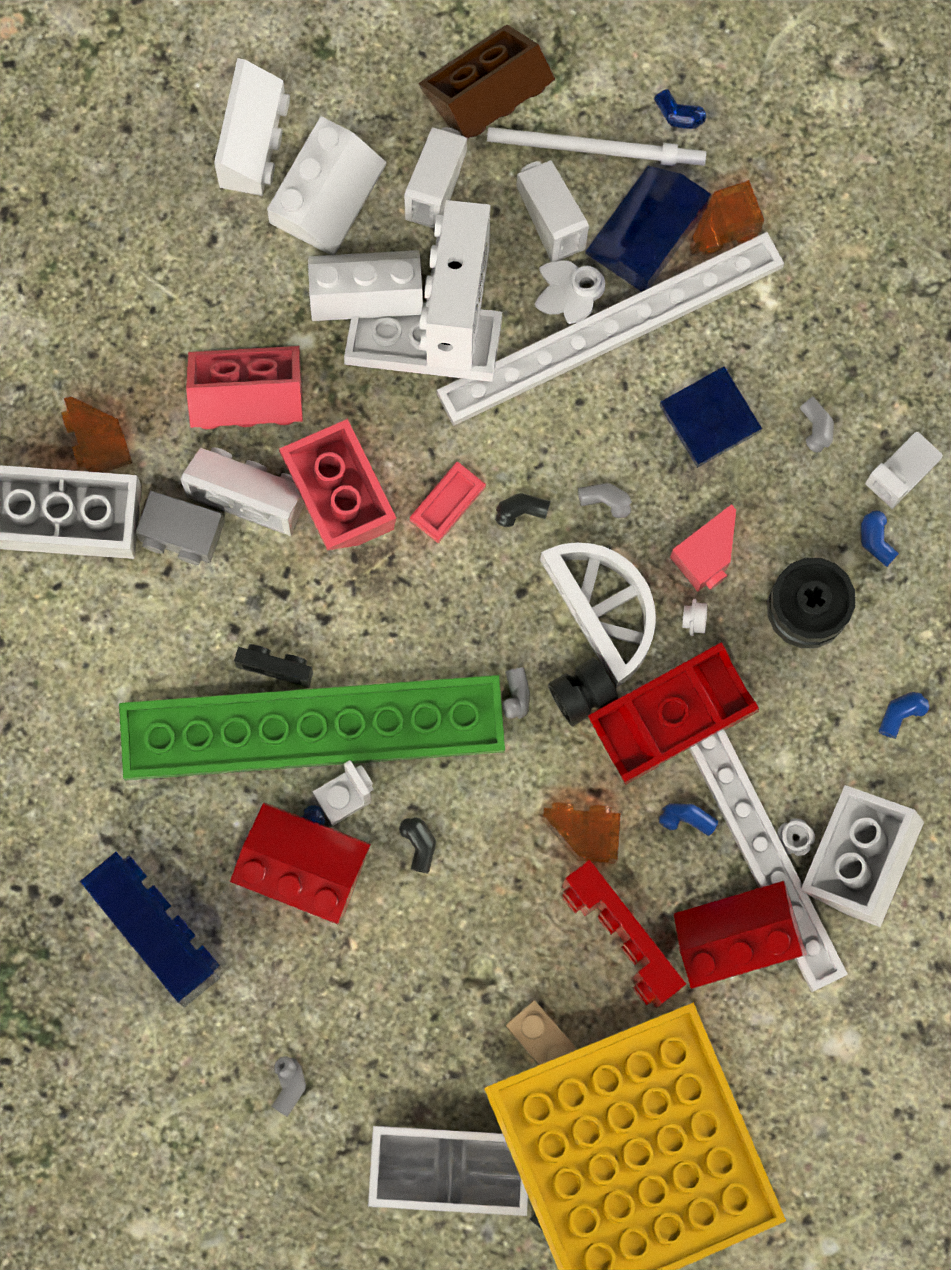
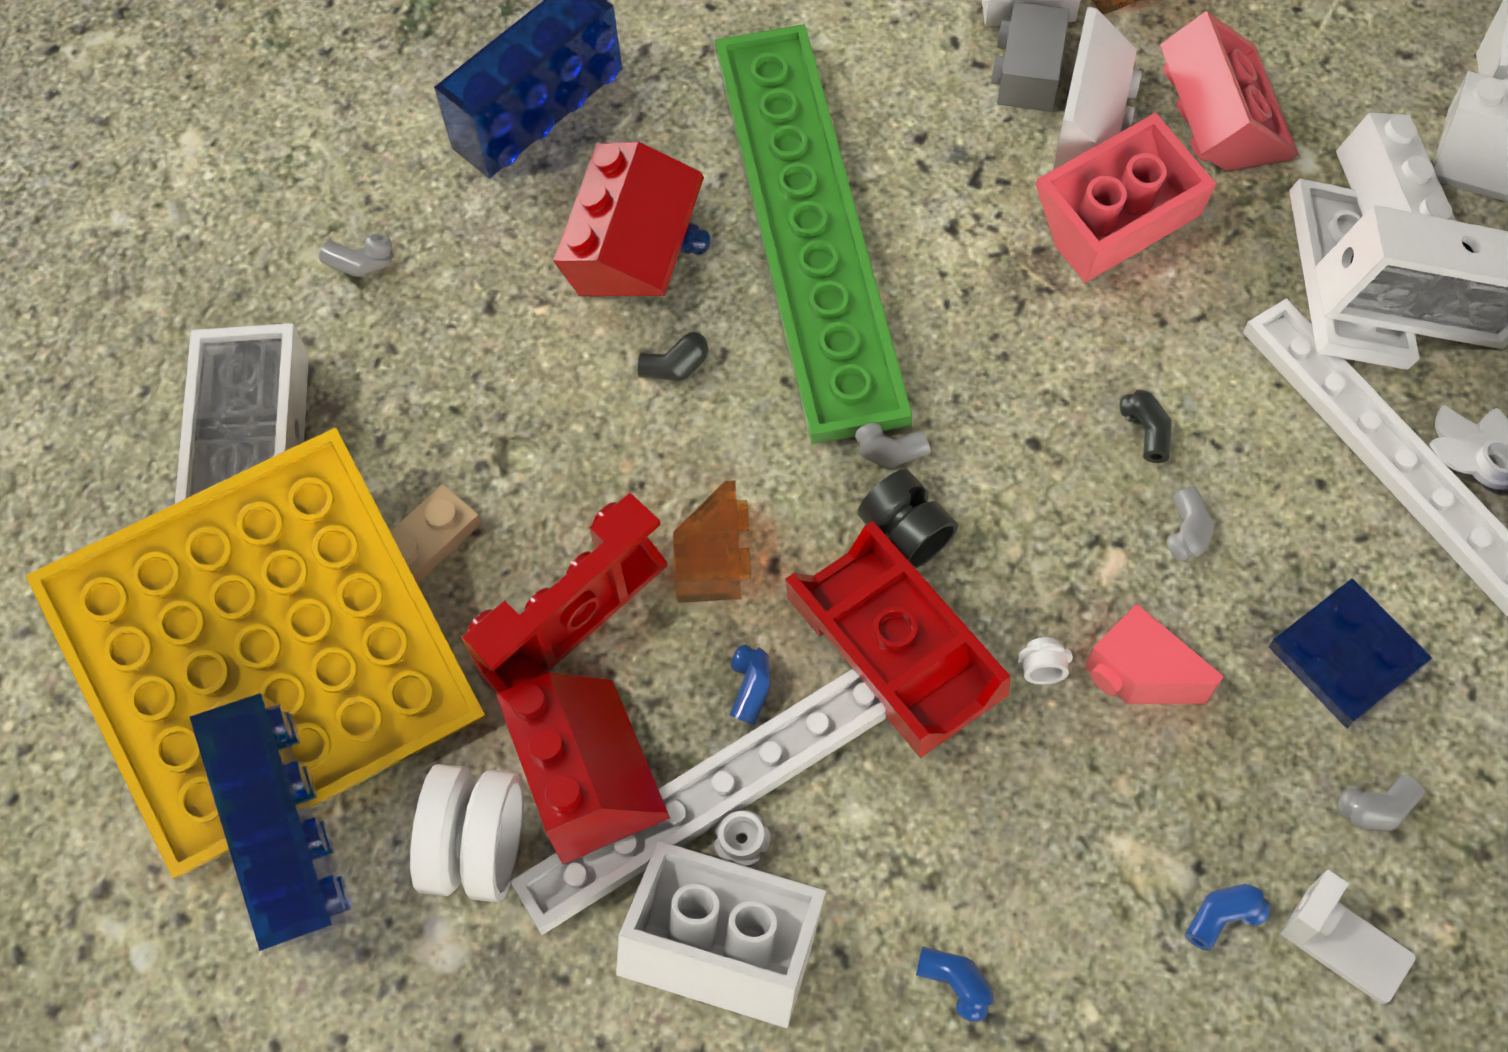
camera: 90 degrees right, 15 degrees down
pearl dark grey plate [234,644,313,688] -> none
white bracket [313,760,374,826] -> none
coral tile [410,461,486,543] -> none
white window [540,543,656,688] -> none
pearl dark grey wheel [767,558,856,648] -> none
none -> clear blue brick [190,693,352,951]
none -> white wheel [410,764,524,903]

